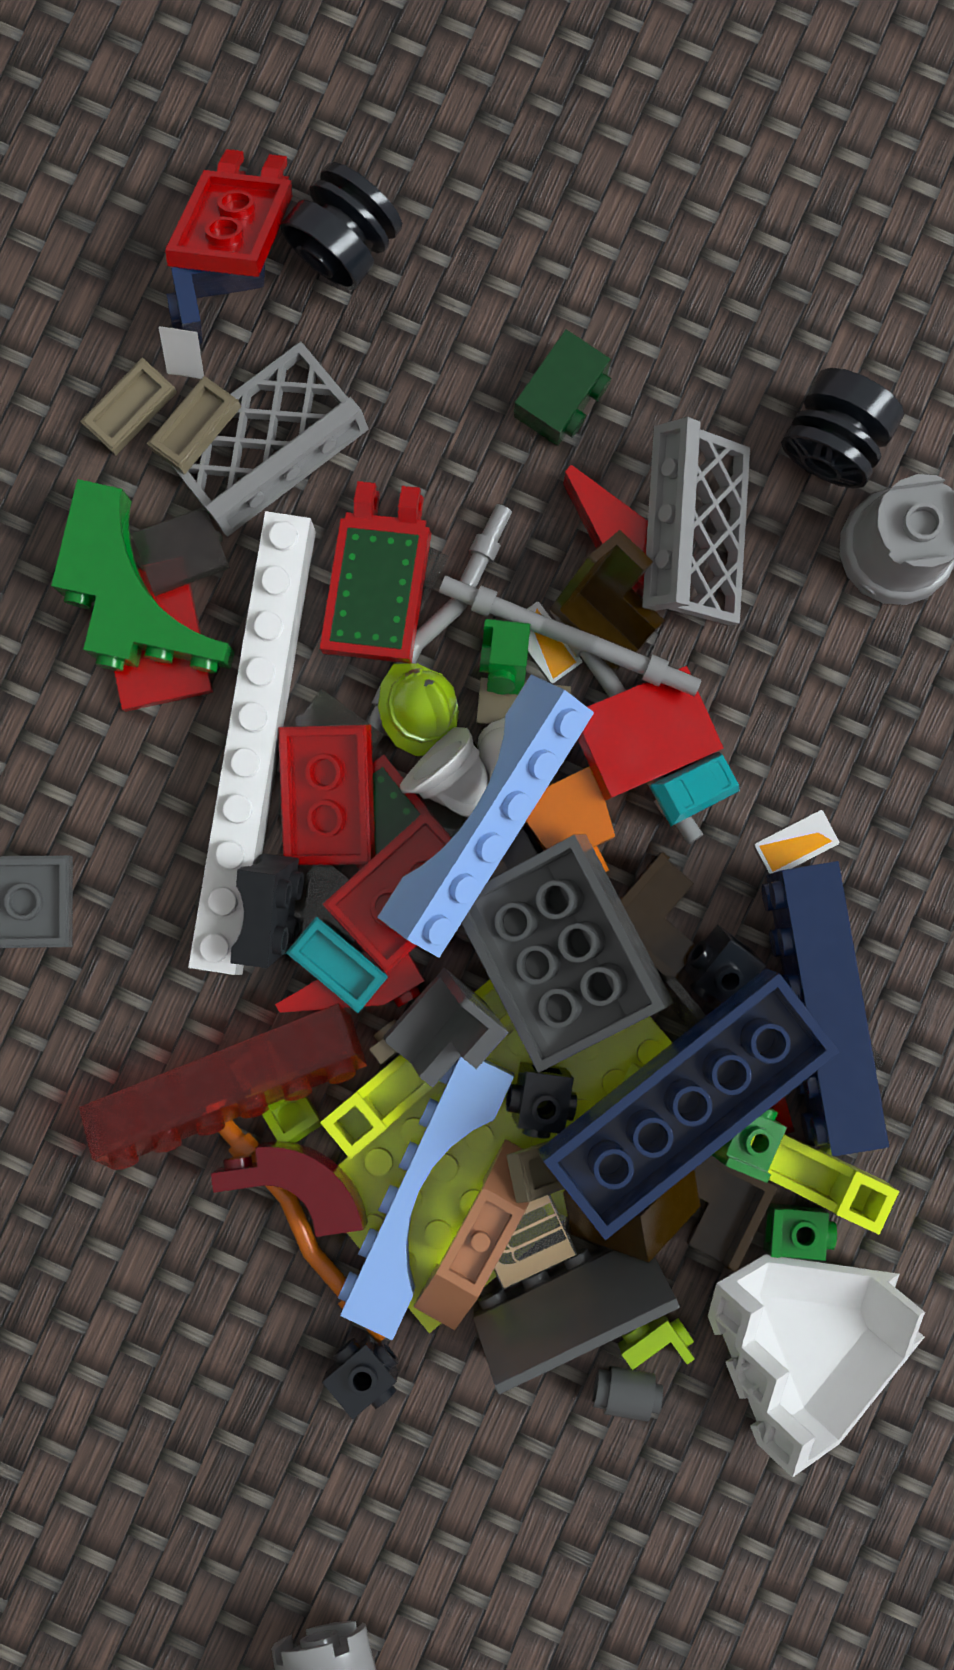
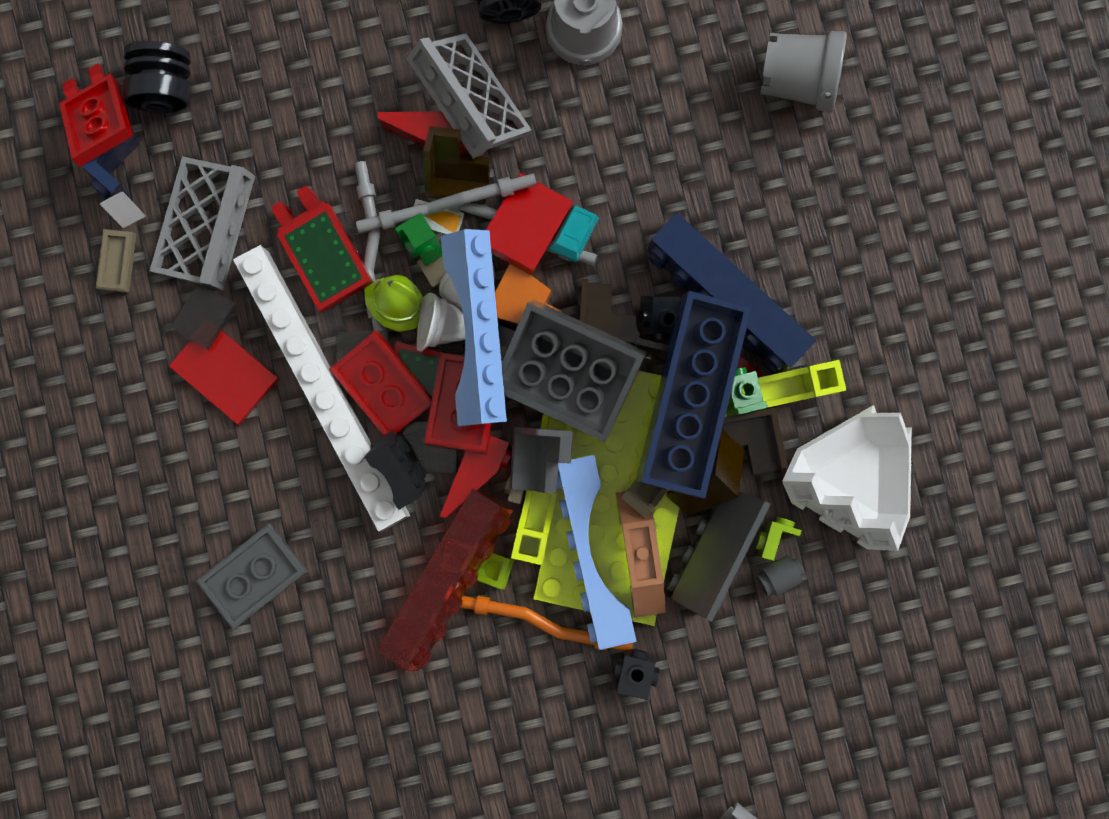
camera: 35 degrees left, 0 degrees up
green arch [51,479,235,673] -> none
dark tan tile [147,376,241,475] -> none
dark red arch [211,1141,368,1237] -> none
teal tile [286,916,389,1013] -> none
piece [494,1194,578,1290] -> none
black brick [506,1062,577,1139] -> none
dark green brick [514,329,612,446] -> none
sticker [755,810,839,874] -> none
green brick [763,1203,837,1261] -> none

